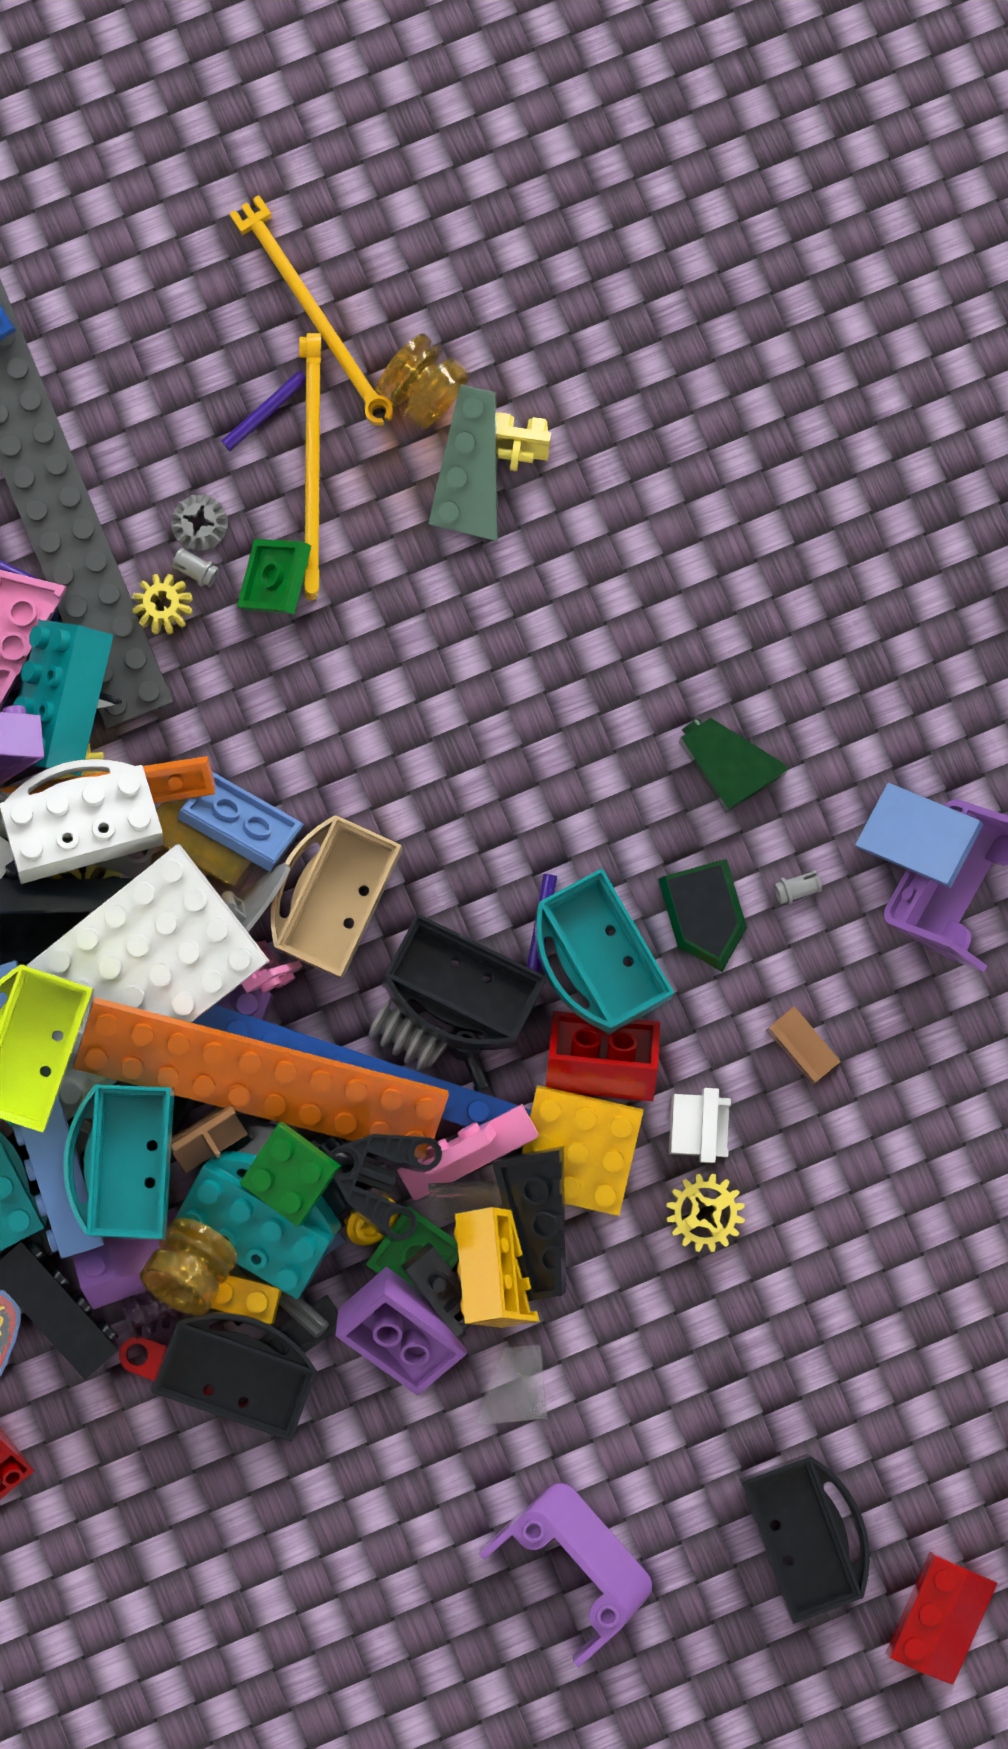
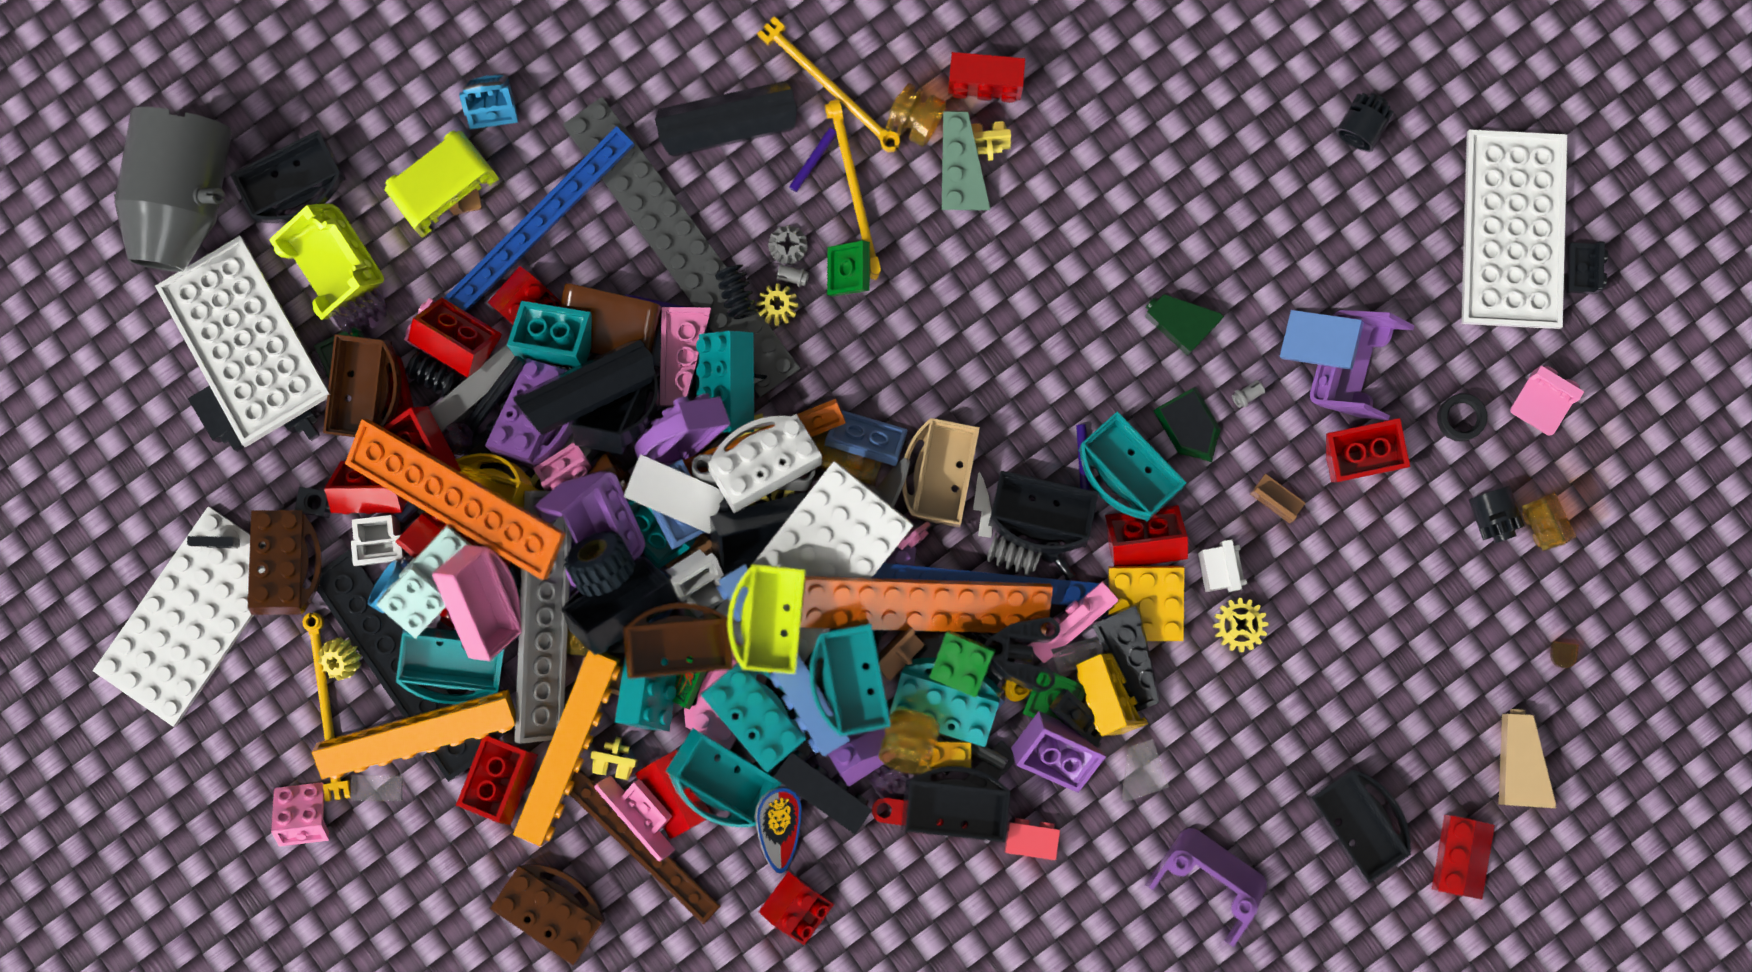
camera: 10 degrees left, 0 degrees up
none -> black piece [655,81,797,157]
none -> black piece [715,265,758,320]
none -> red brick [948,52,1025,103]
none -> white sticker [973,472,992,538]
none -> coral brick [1005,818,1060,860]
none -> red slope [1326,418,1410,482]

